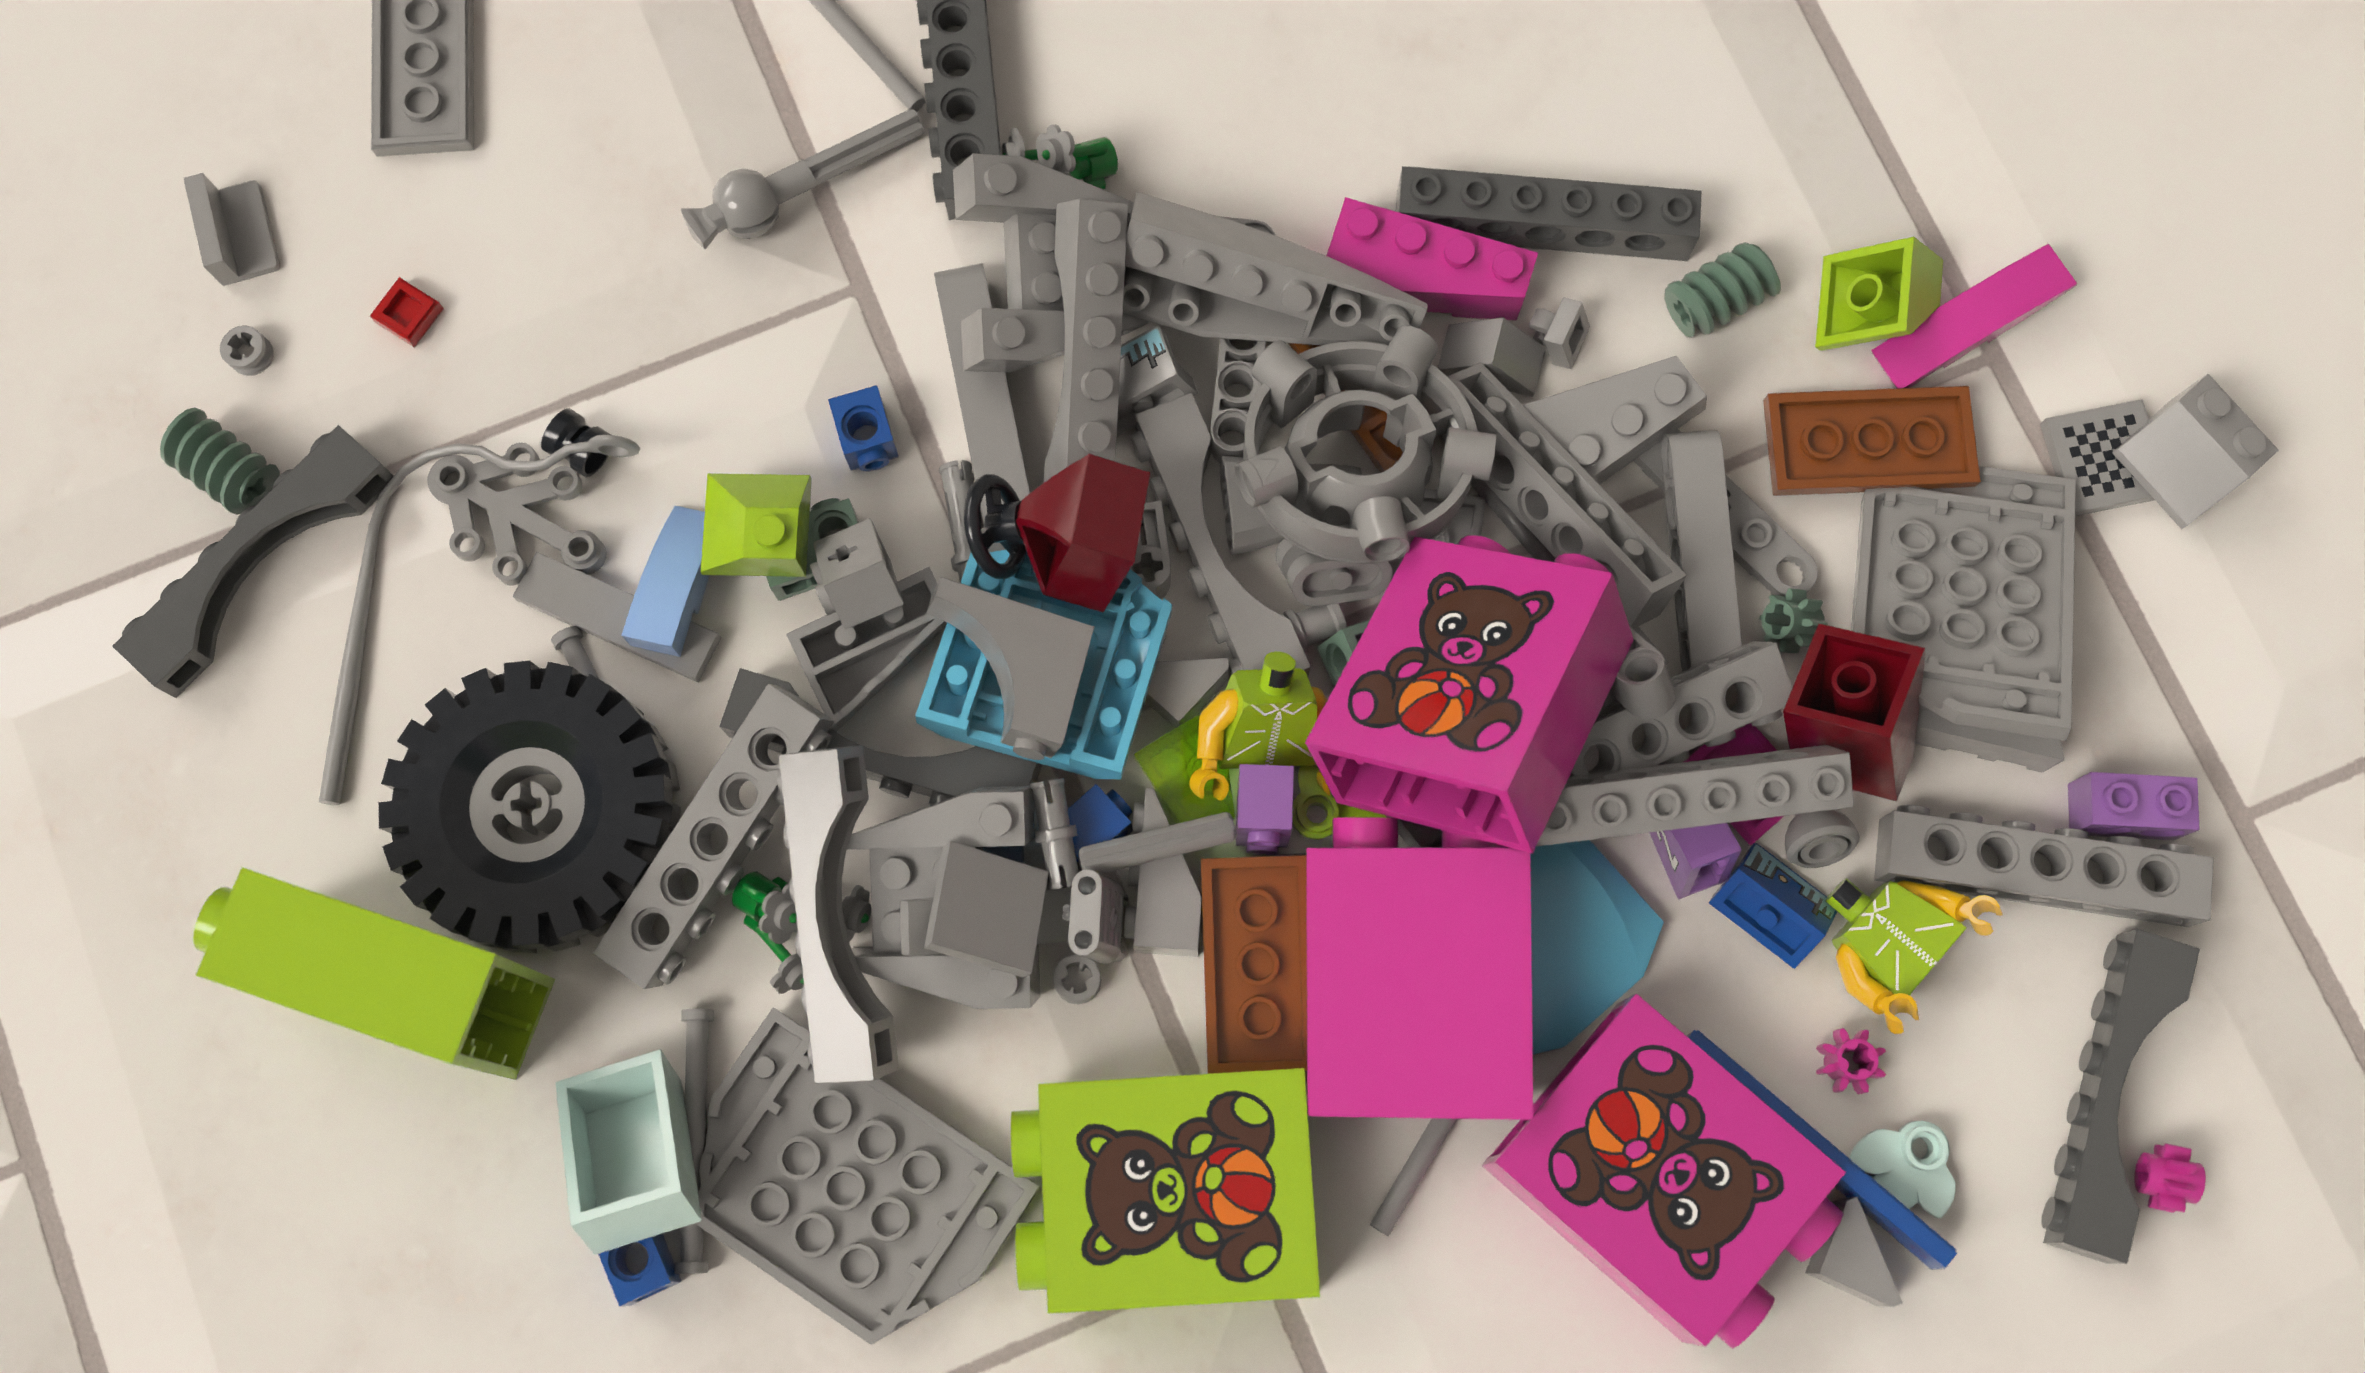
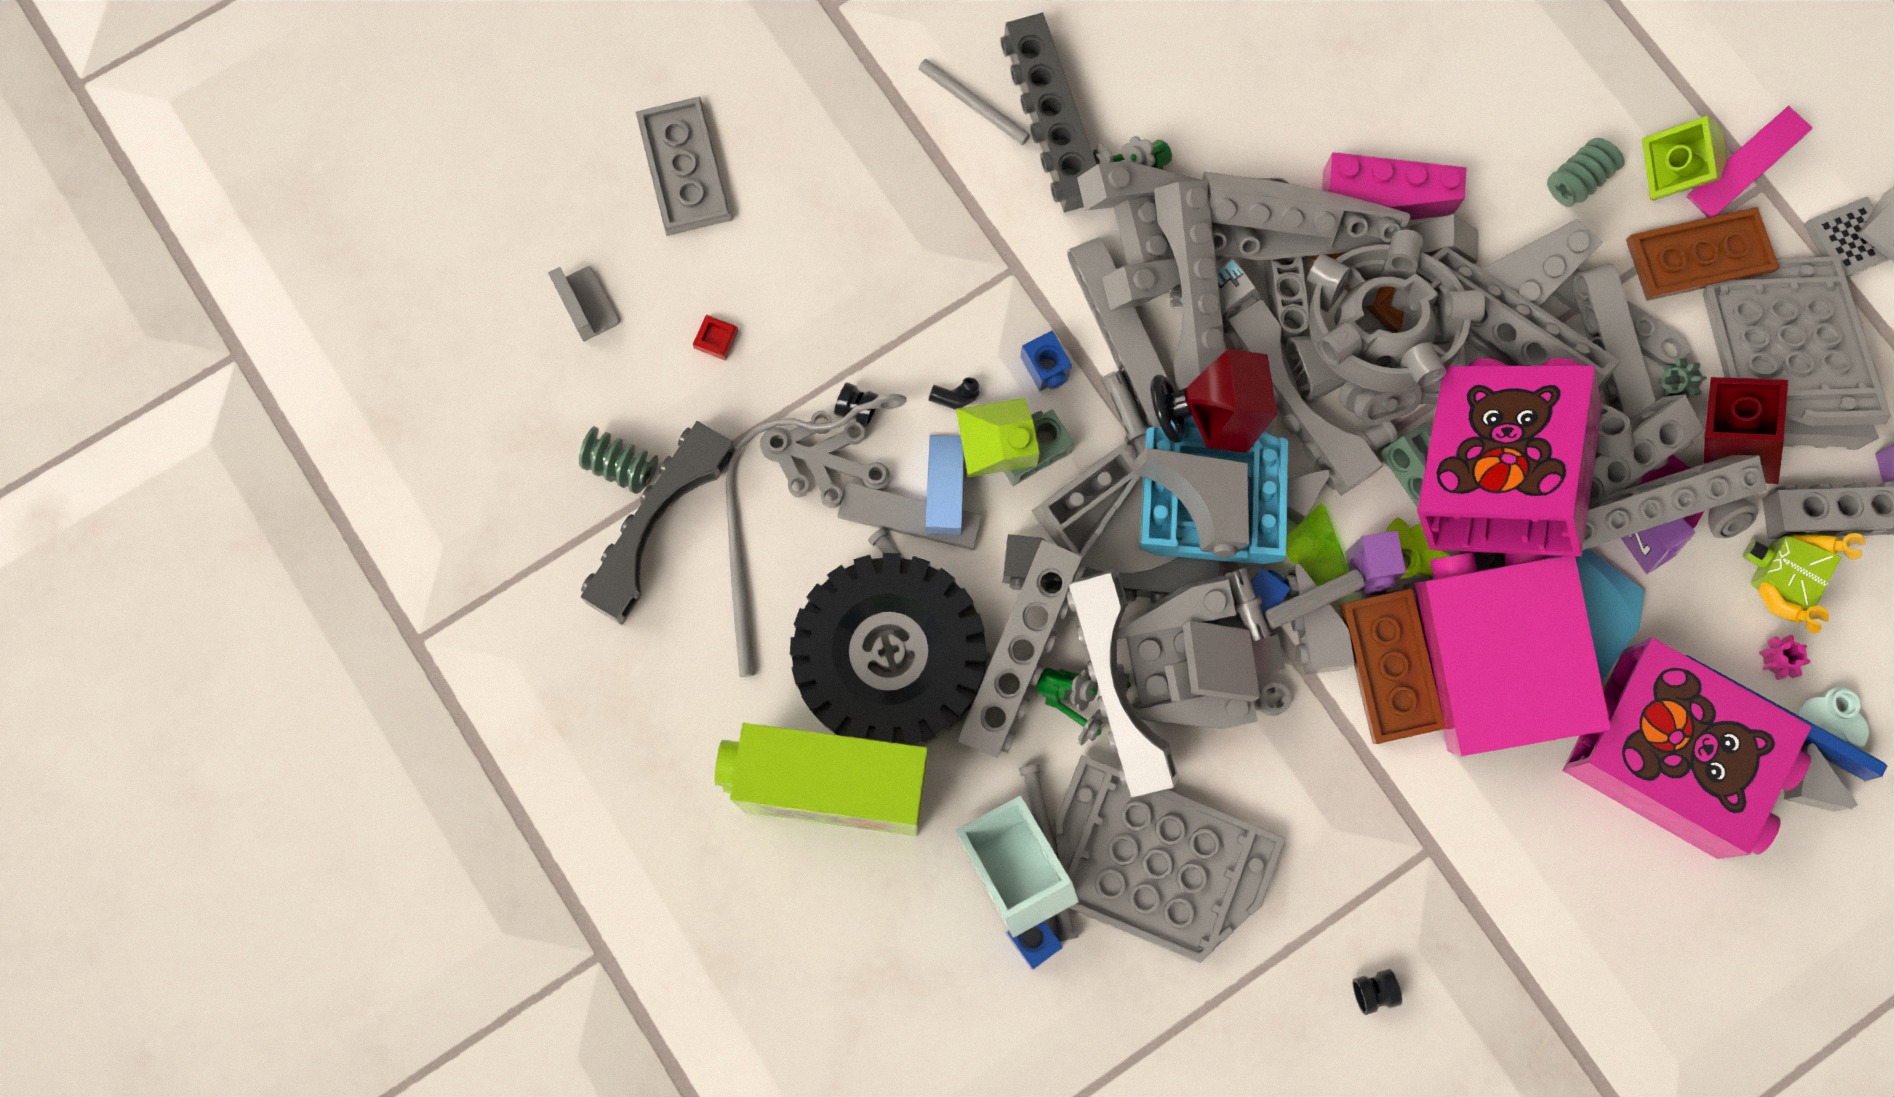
camera: 15 degrees left, 0 degrees up
light grey bush [220,325,273,376] -> none
light grey piece [681,109,924,250] -> none
light grey brick [810,518,904,629] -> none
lime brick [1011,1068,1320,1314] -> none
light grey piece [1062,869,1129,964] -> none
lime torso [1189,651,1330,801] -> none
light grey bar [1370,1118,1456,1236] -> none
dark grey brick [1395,166,1702,261] -> none
light grey tile [1528,297,1590,369] -> none
blue panel [1709,843,1837,969] -> none
none -> black arm [928,377,980,410]

